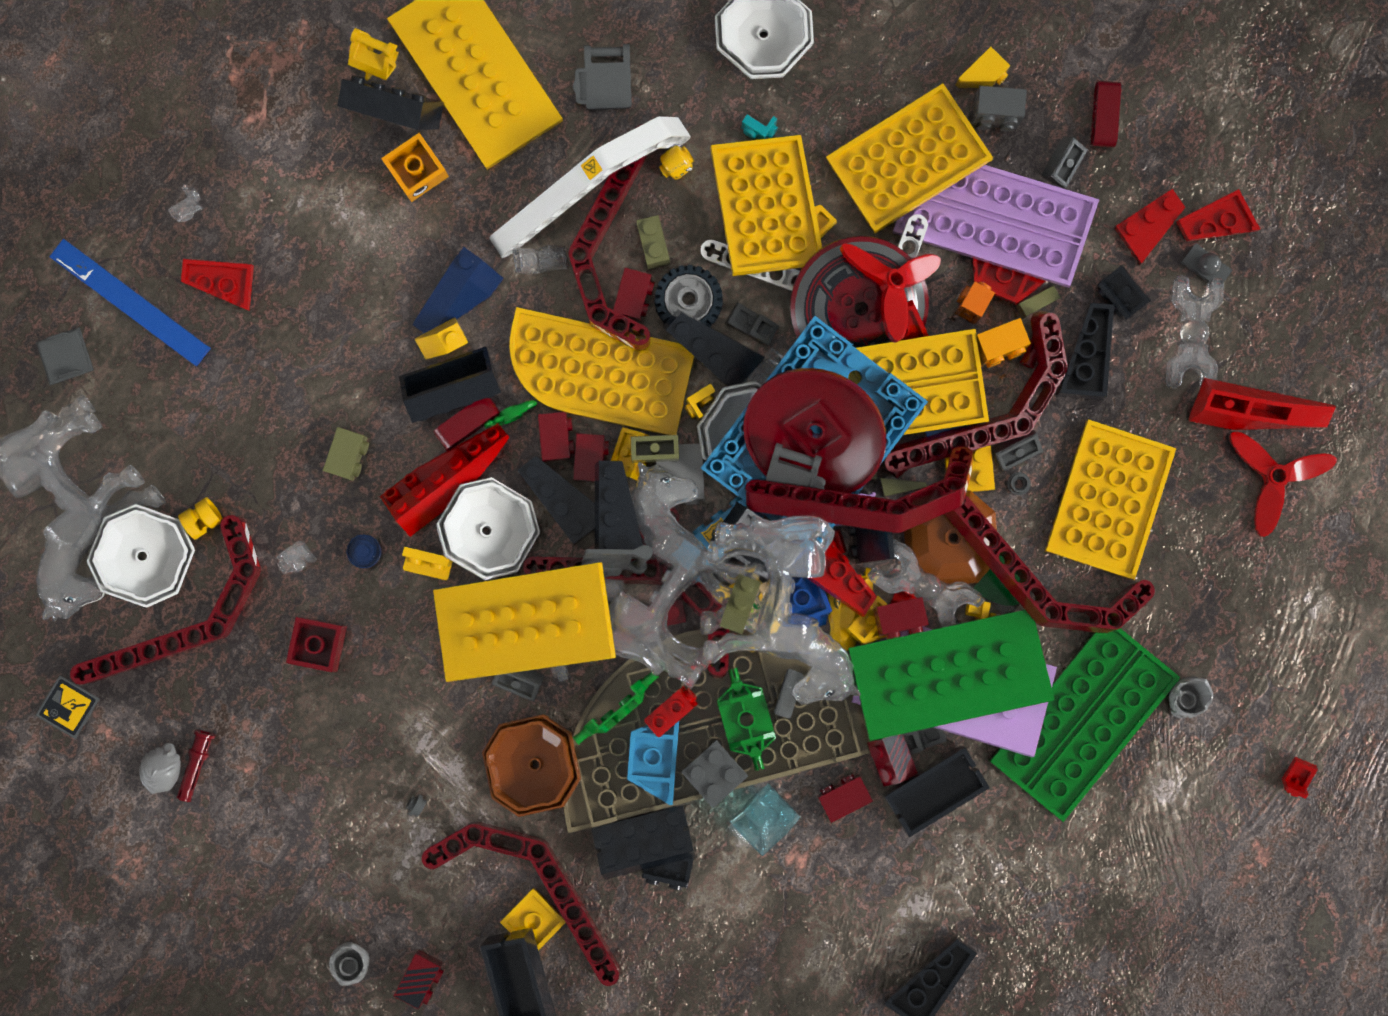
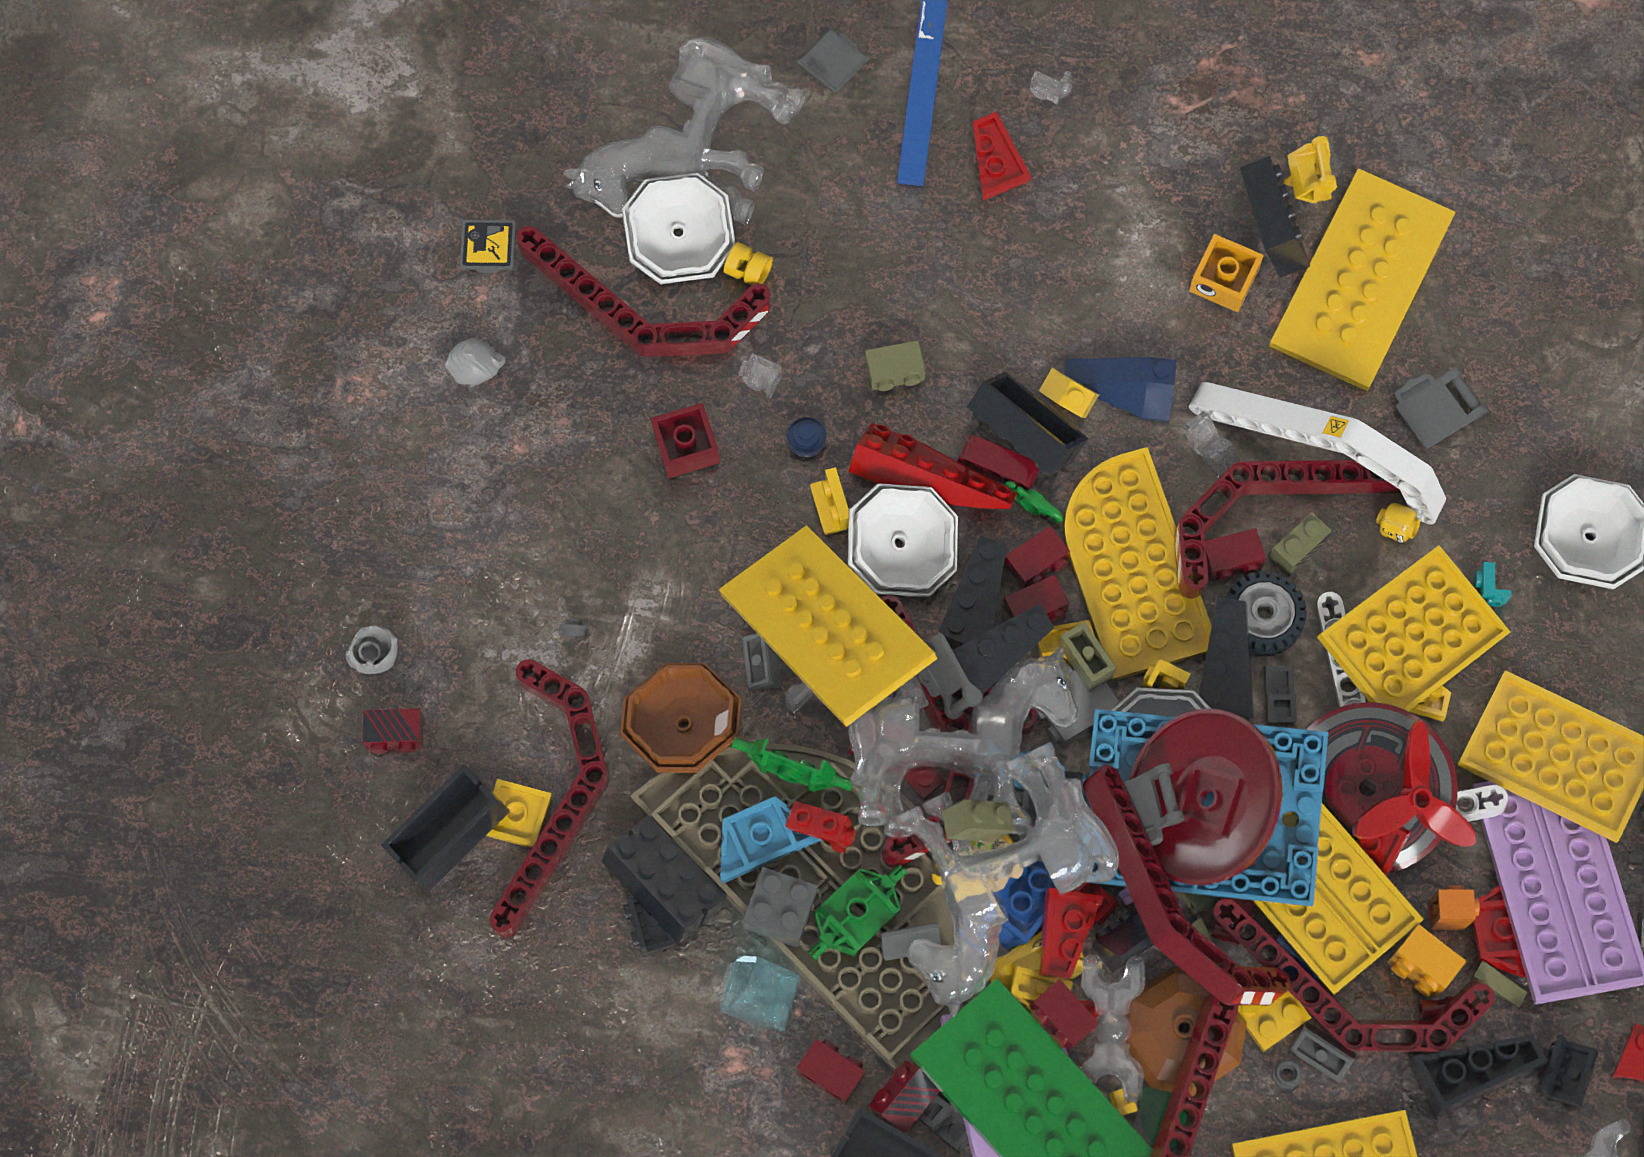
camera: 65 degrees right, 15 degrees down
dark red pin [176,729,215,802] -> none

